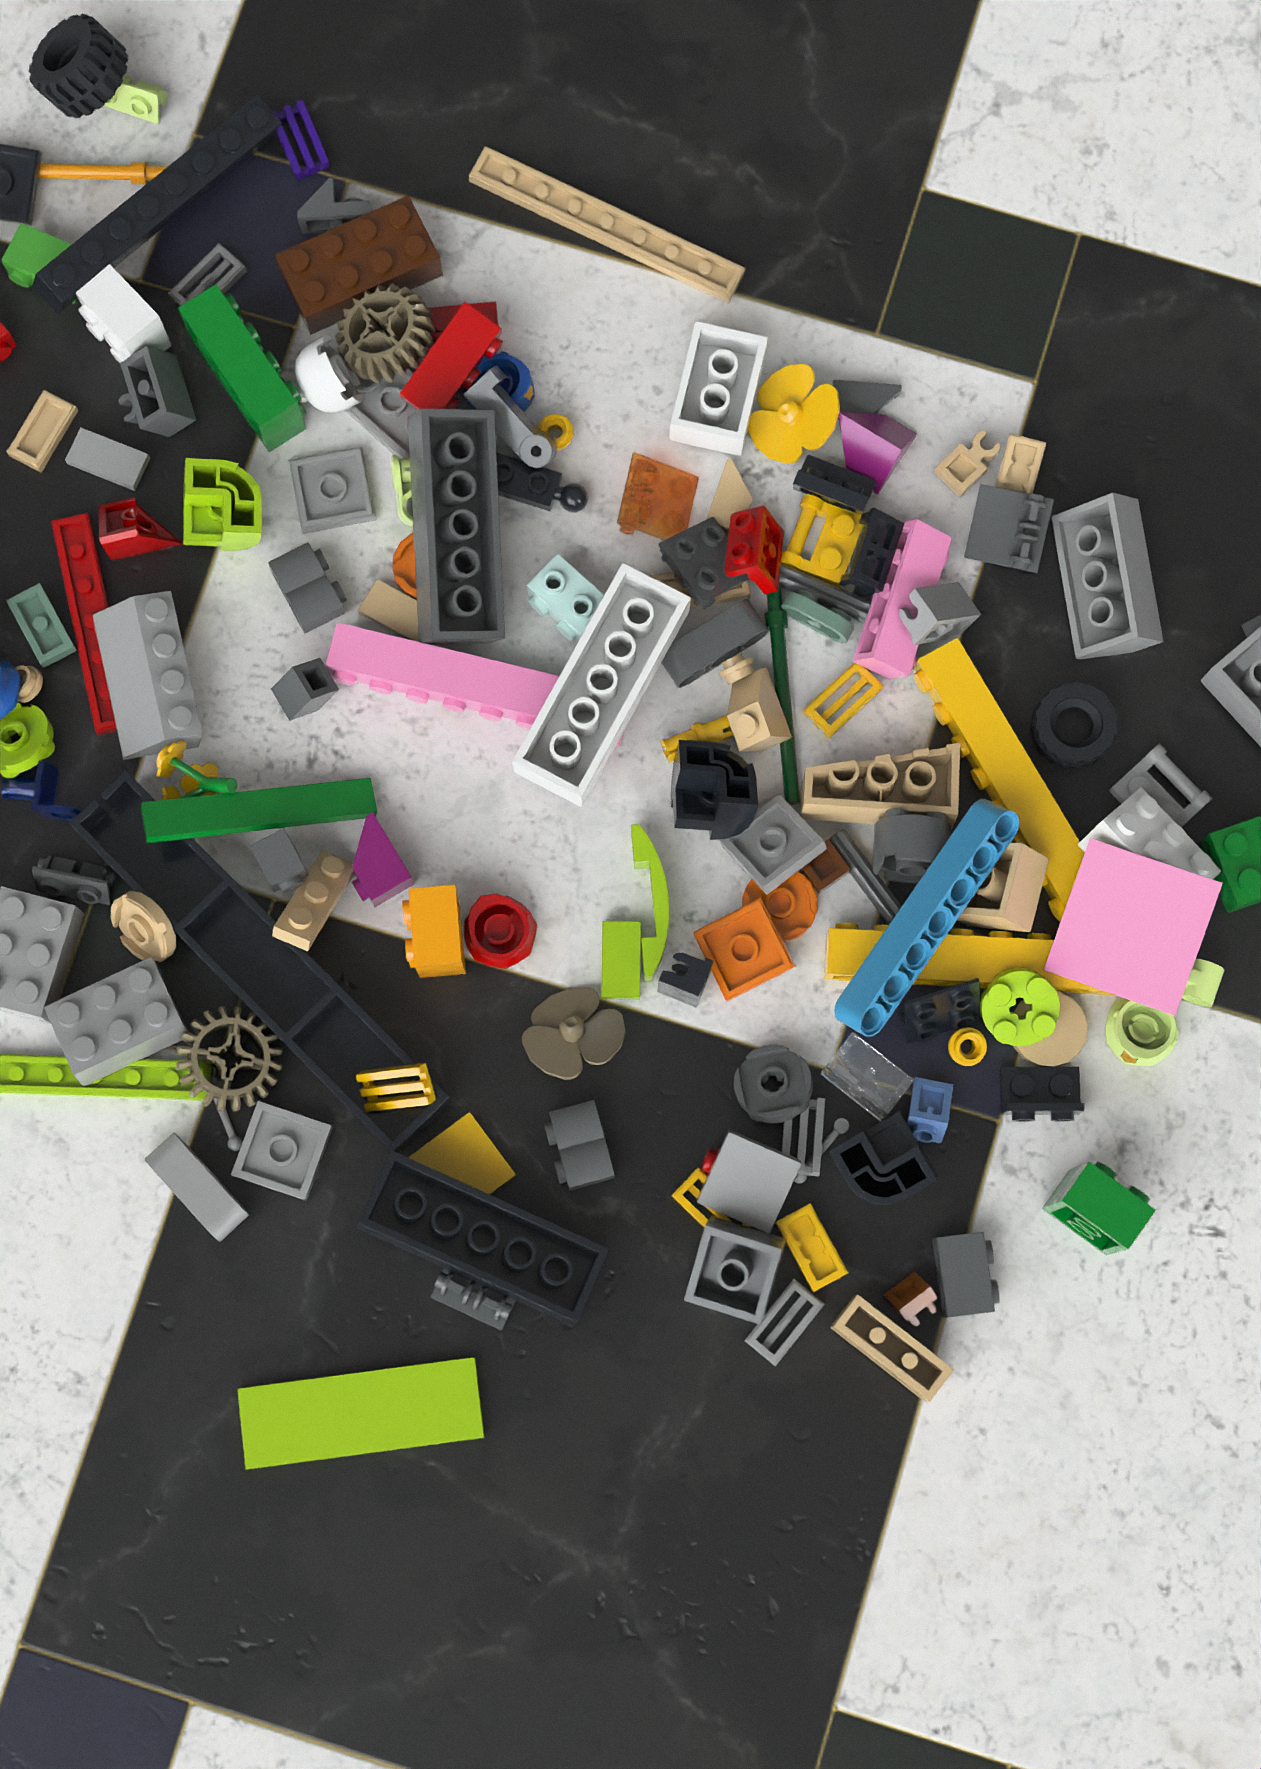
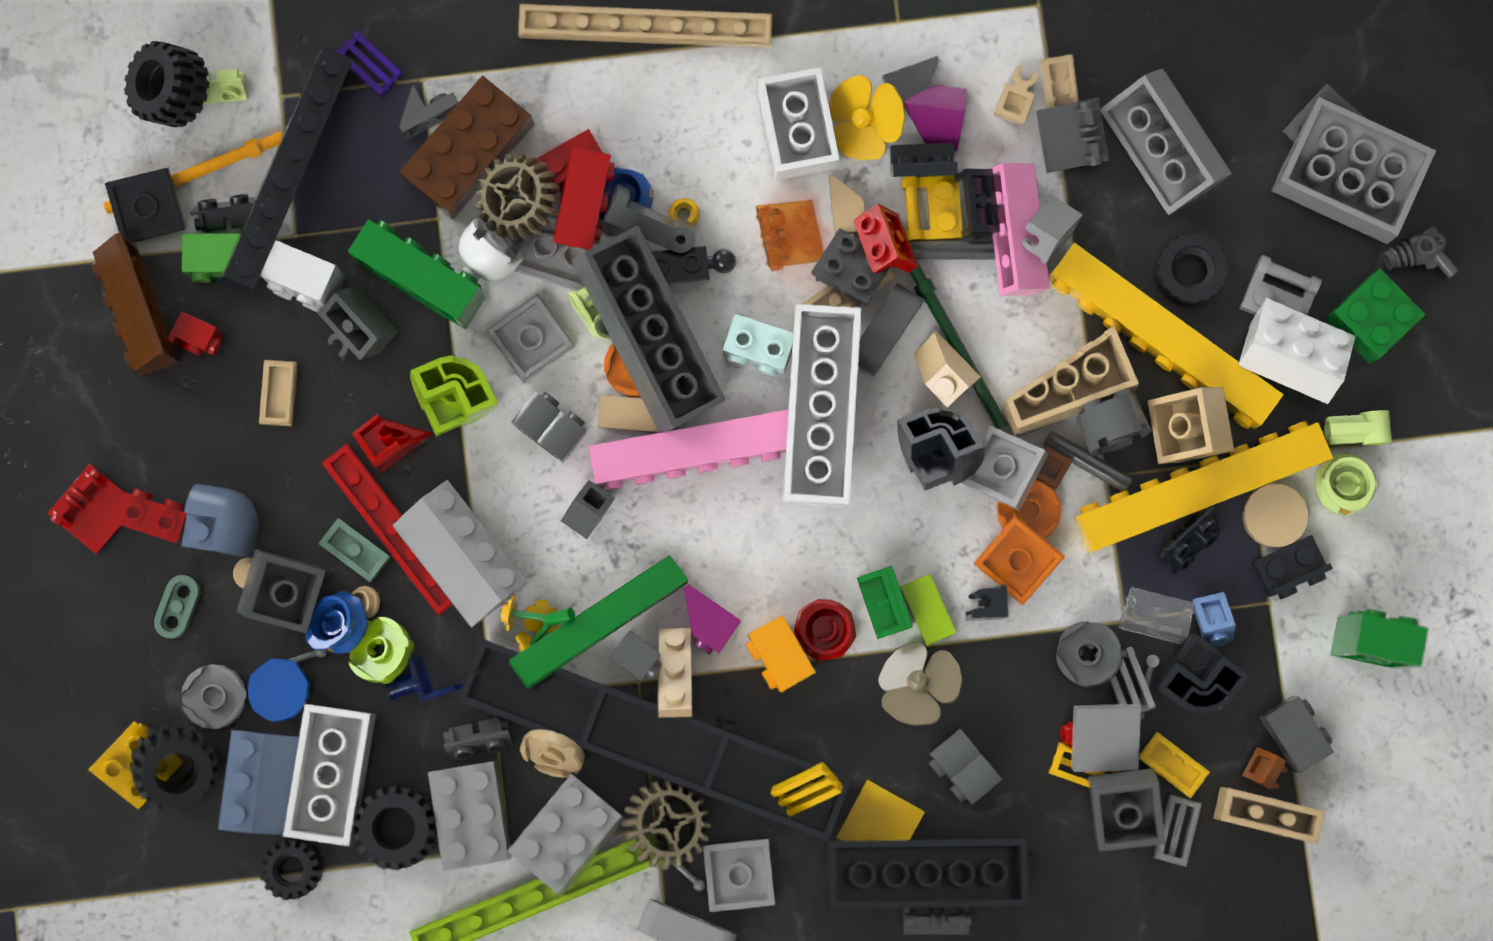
camera: 25 degrees left, 5 degrees up
light grey tile [65,427,150,491] -> none
light grey tile [168,243,247,306] -> none
lime slope [631,824,669,982] -> none
yellow pin [660,714,734,762] -> none
tan plate [718,653,755,685] -> none
sand green plate [781,590,854,643] -> none
yellow tile [803,662,884,739] -> none
dark azure beam [834,799,1019,1037] -> none
yellow plate [948,1027,987,1066] -> none
lime plate [980,967,1060,1046] -> none
bright pink piece [1044,838,1223,1016] -> none
none -> black hinge [190,194,255,233]
none -> green hinge [856,565,913,639]

